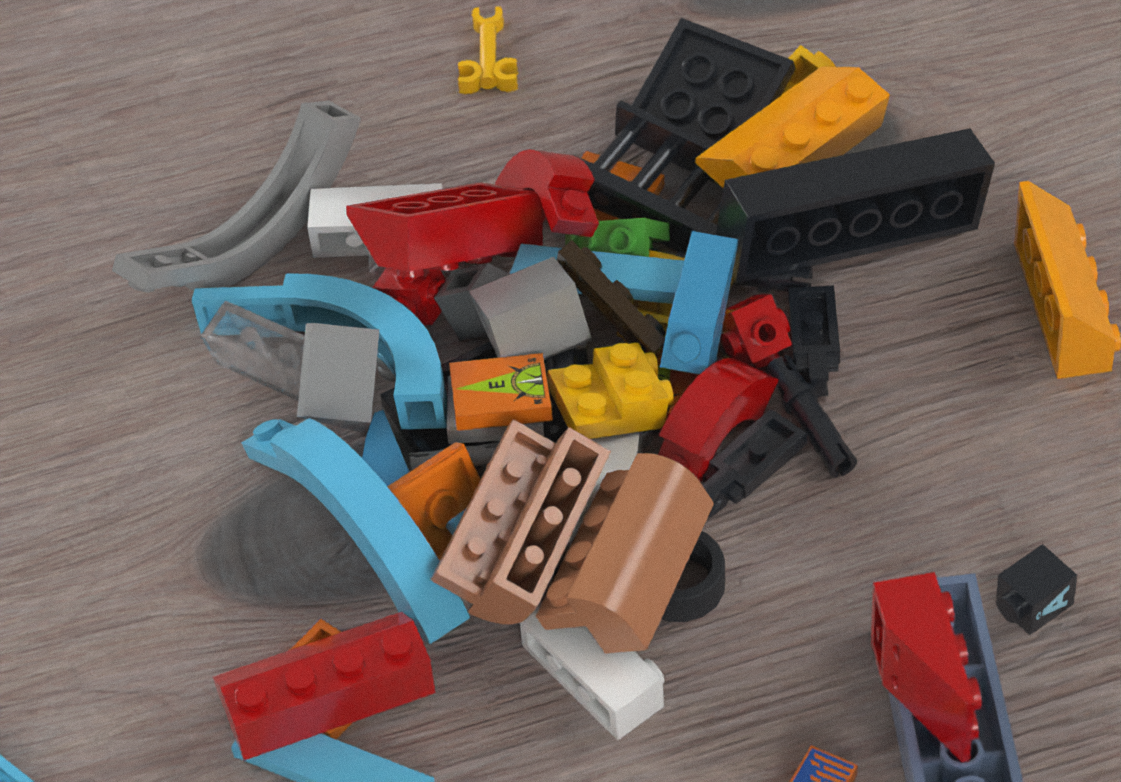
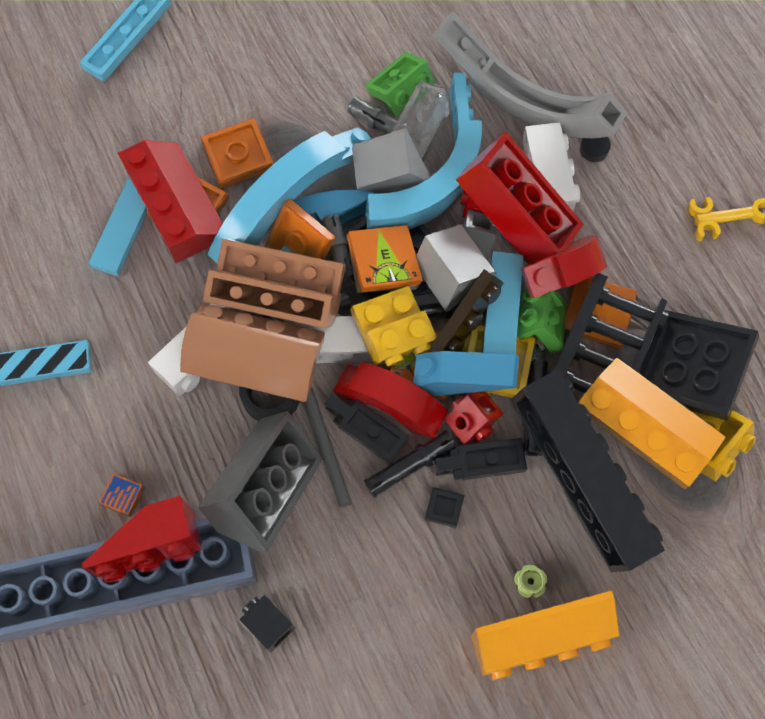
camera: 80 degrees right, 20 degrees up
none -> dark grey slope [198,411,323,552]
none -> orange tile [201,118,274,189]
none -> dark grey bar [304,387,352,508]
none -> dark grey pin [347,96,405,134]
none -> bright green bracket [365,52,435,117]
none -> black tile [425,487,465,529]
none -> yellowish green plate [514,564,548,598]
none -> black tile [580,137,611,162]

